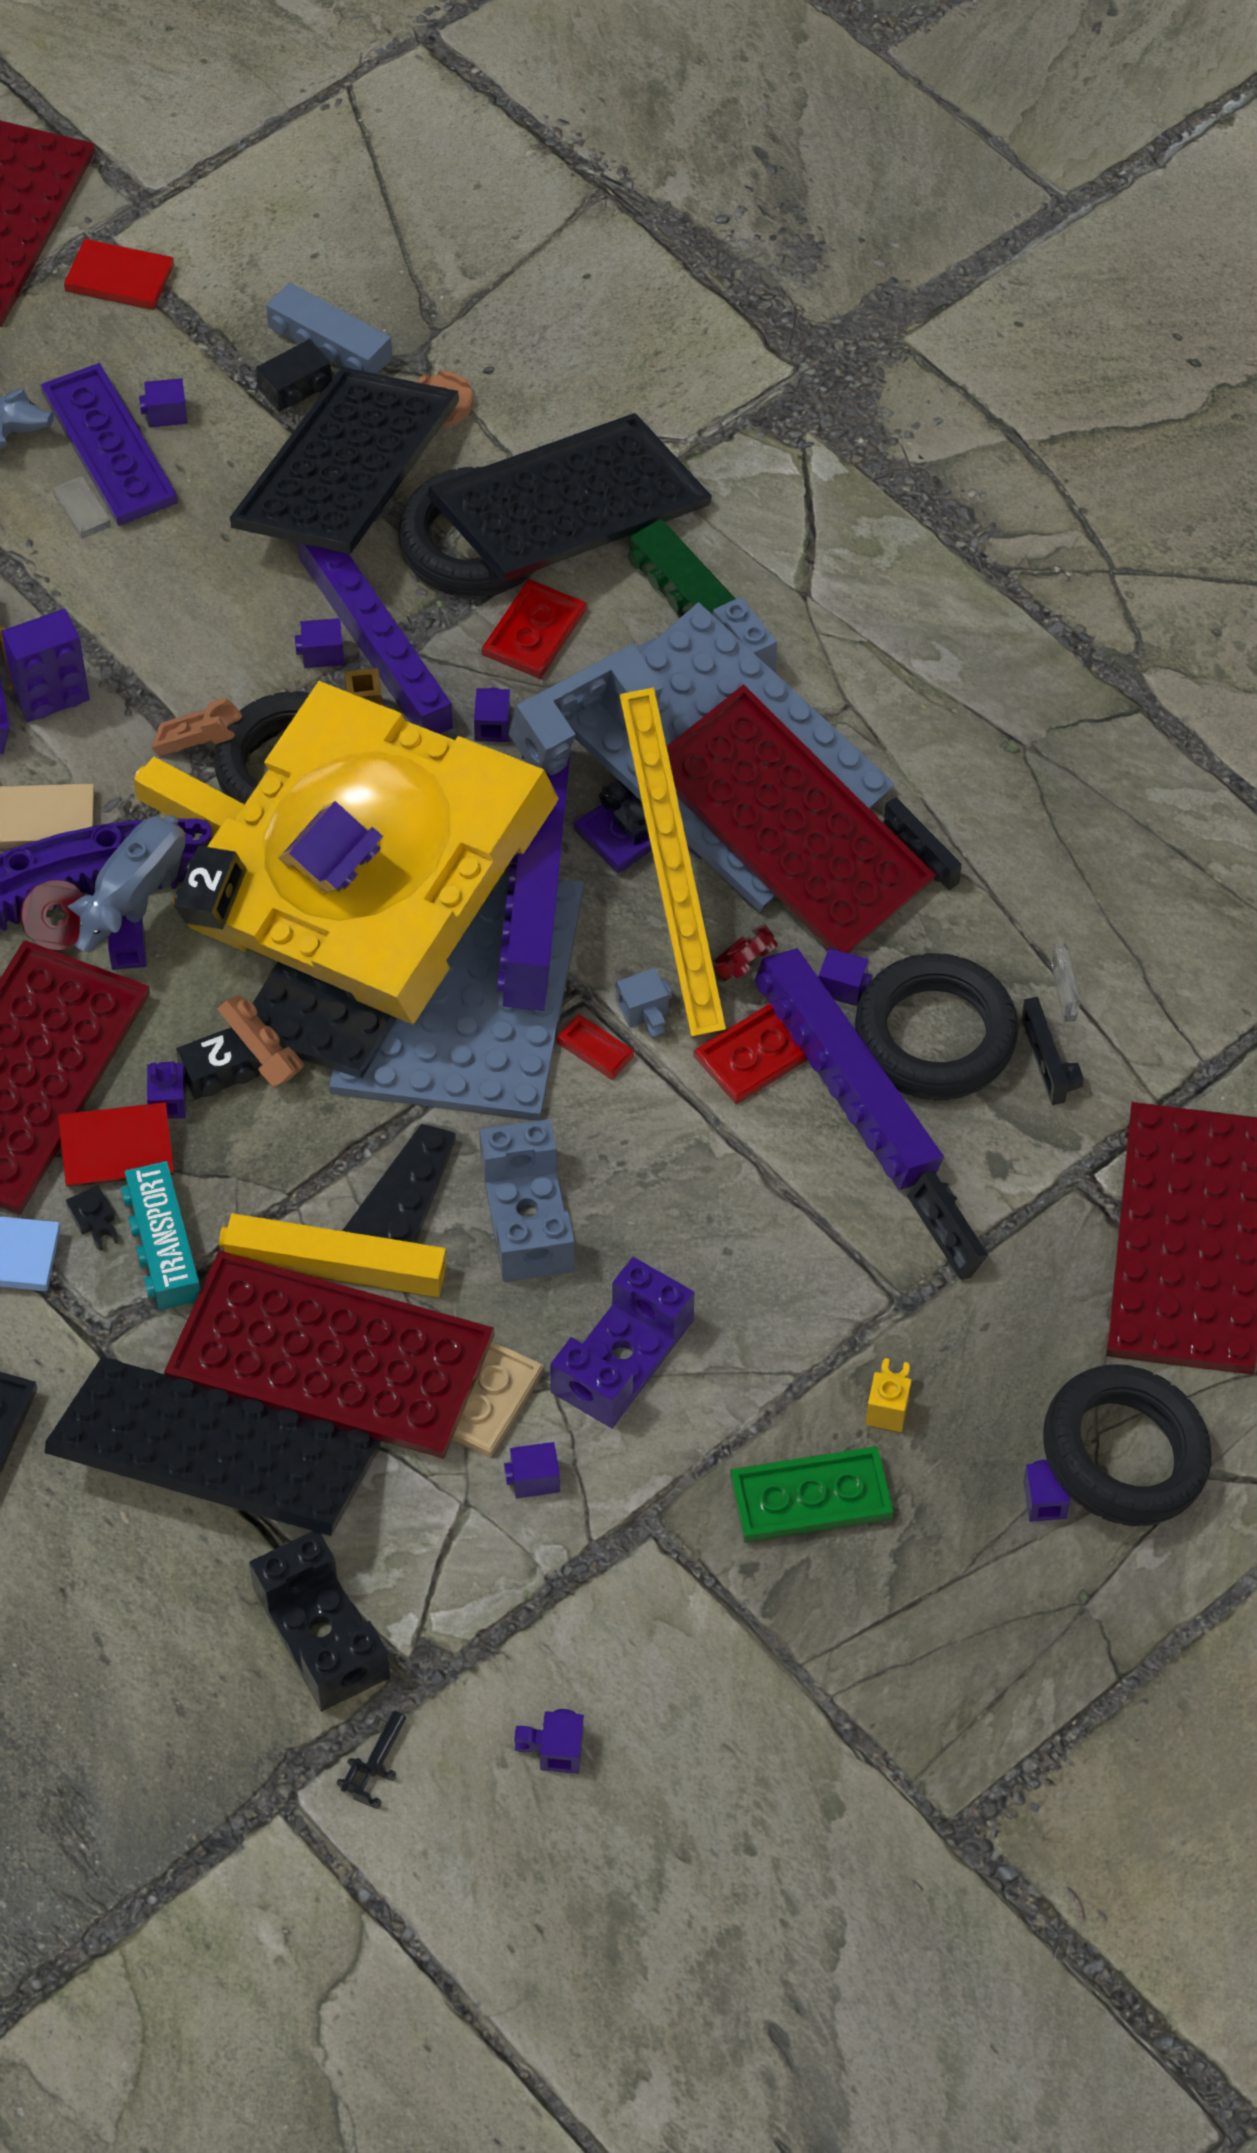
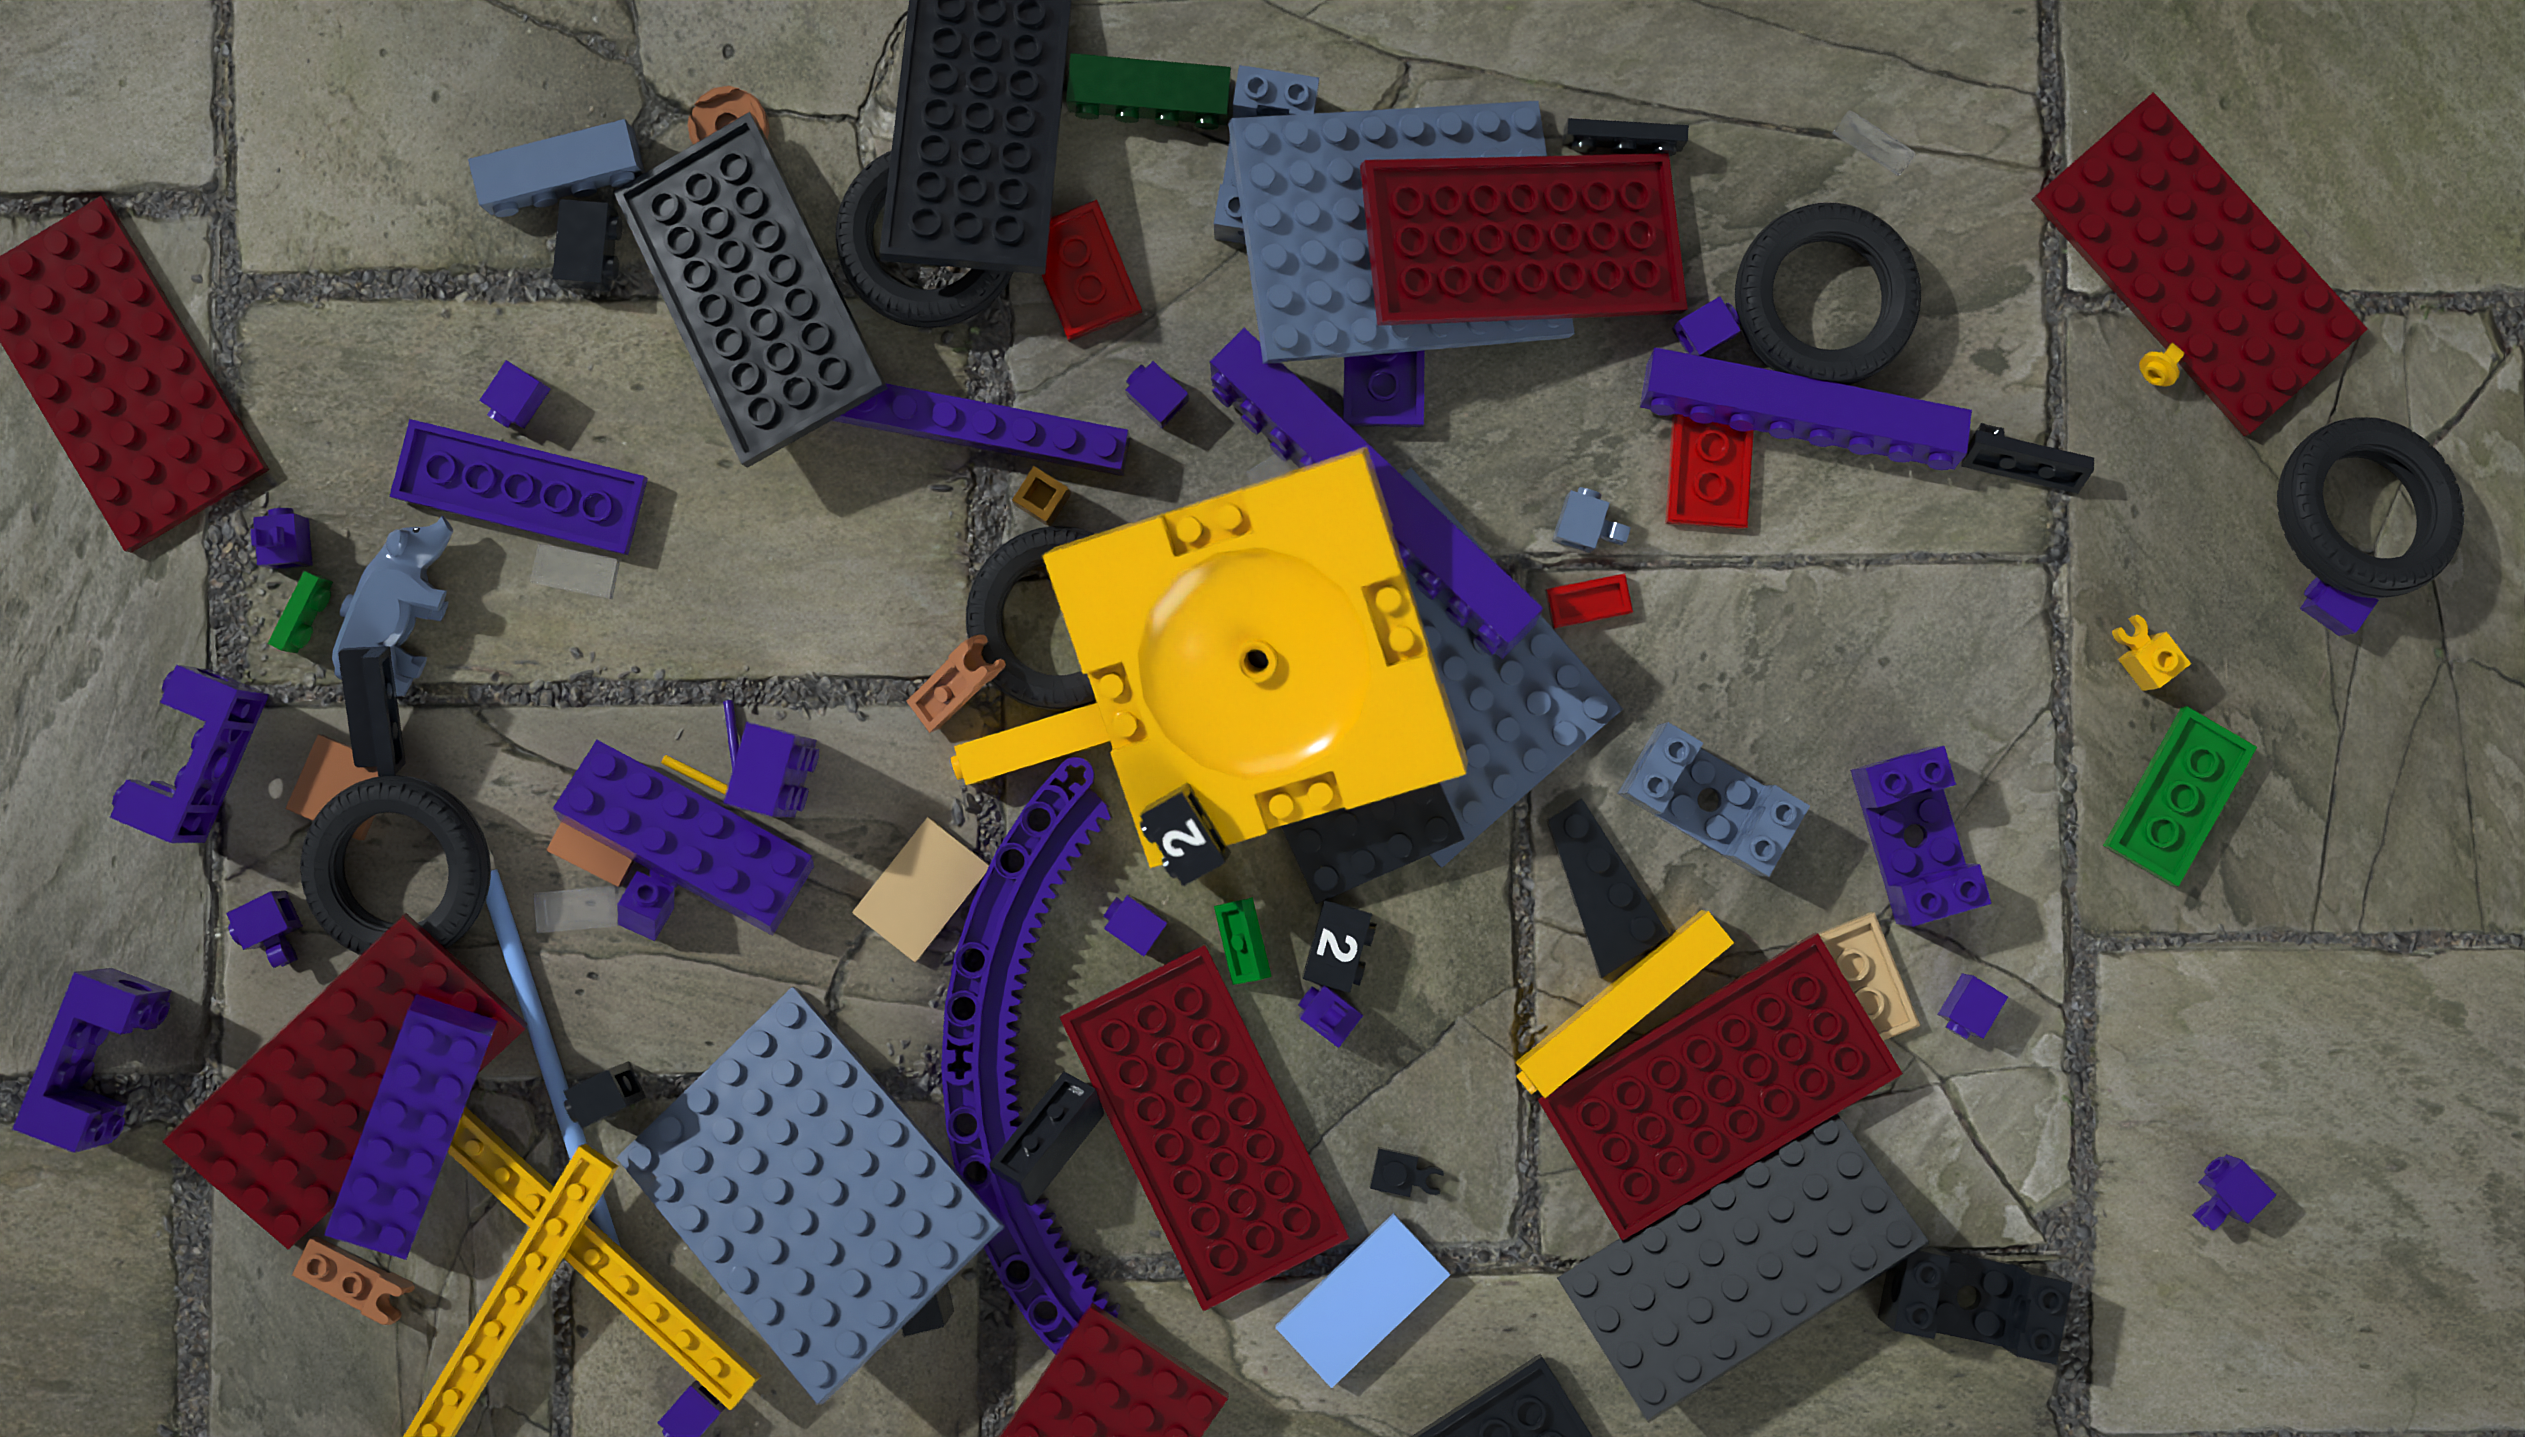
camera: 55 degrees left, 30 degrees up
plate [20,880,84,950] -> none
red tile [58,1102,174,1187] -> none
red tile [64,238,174,310] -> none
sand blue animal [67,815,186,953] -> none
teal brick [120,1161,200,1311] -> none
nougat plate [217,995,305,1088] -> none
dark purple bracket [278,801,383,894] -> none
dark purple brick [295,618,344,668] -> none
black piece [337,1711,406,1809] -> none
sand blue plate [508,643,663,775] -> none
black plate [599,780,648,843] -> none
yellow plate [619,687,726,1038] -> none
dark red plate [713,925,778,981] -> none
black hinge [1021,997,1084,1105] -> none
none -> green plate [1214,897,1272,985]
none -> yellow plate [2139,343,2185,387]

